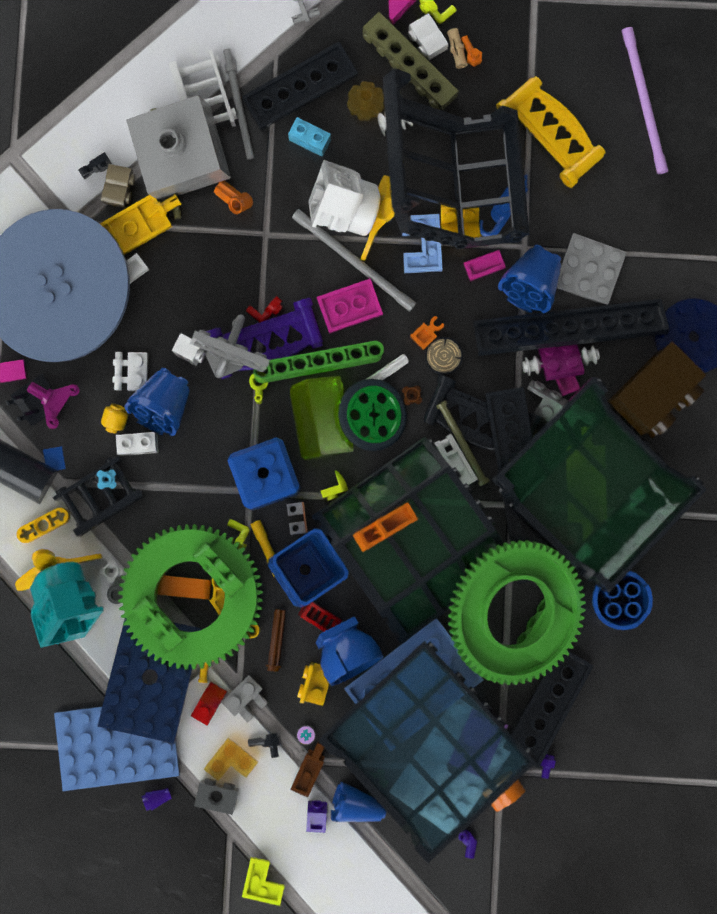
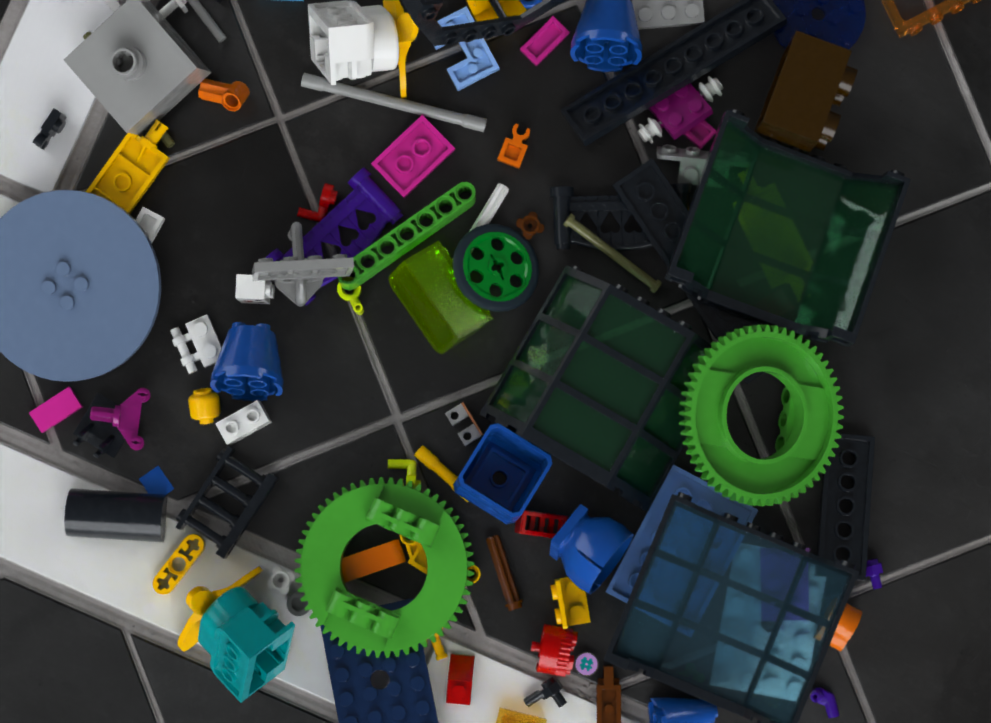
camera: 15 degrees left, 0 degrees up
medium azure plate [97,470,117,489] -> none
dark tan brick [101,164,135,208] -> none
light grey plate [221,675,268,723] -> none
blue plate [227,437,301,511] -> none
neon yellow plate [321,470,348,501] -> none
orange slope [353,502,418,552] -> none
dark tan tile [425,337,463,375] -> none
white plate [434,433,478,485] -> none
blue cone [592,571,653,630] -> none
none -> red piece [531,624,578,677]

